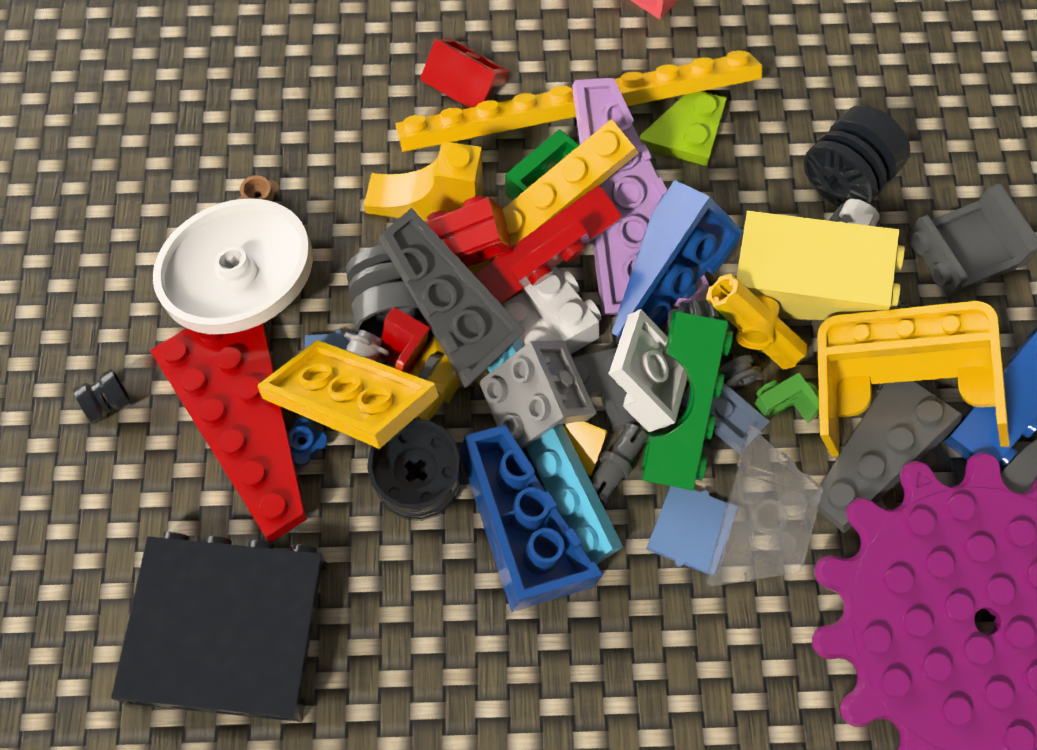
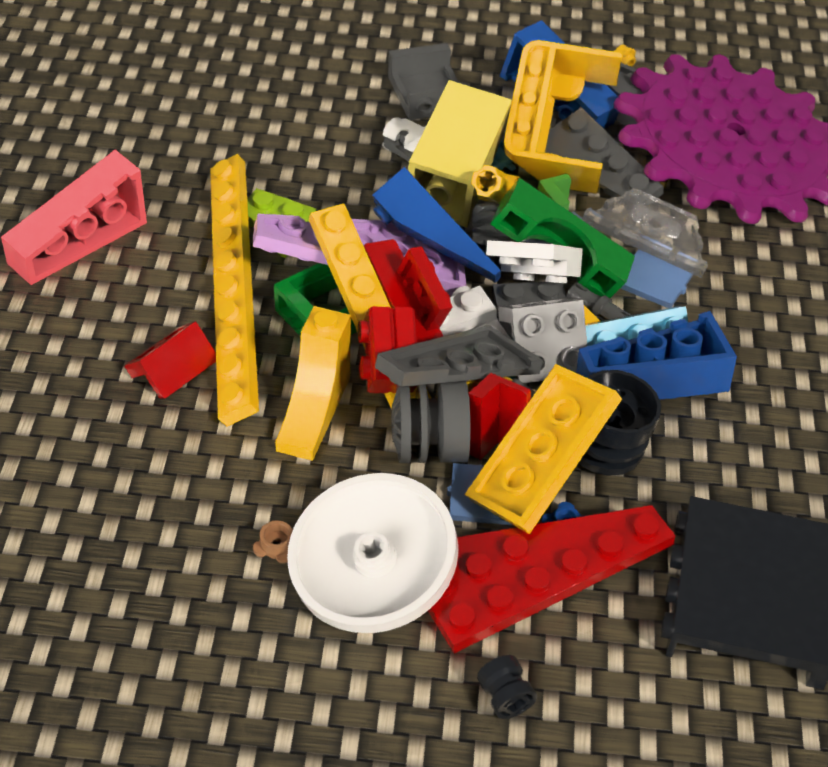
camera: 85 degrees left, 20 degrees down
light grey plate [344,330,390,362] -> none
black wheel [803,106,910,207] -> none

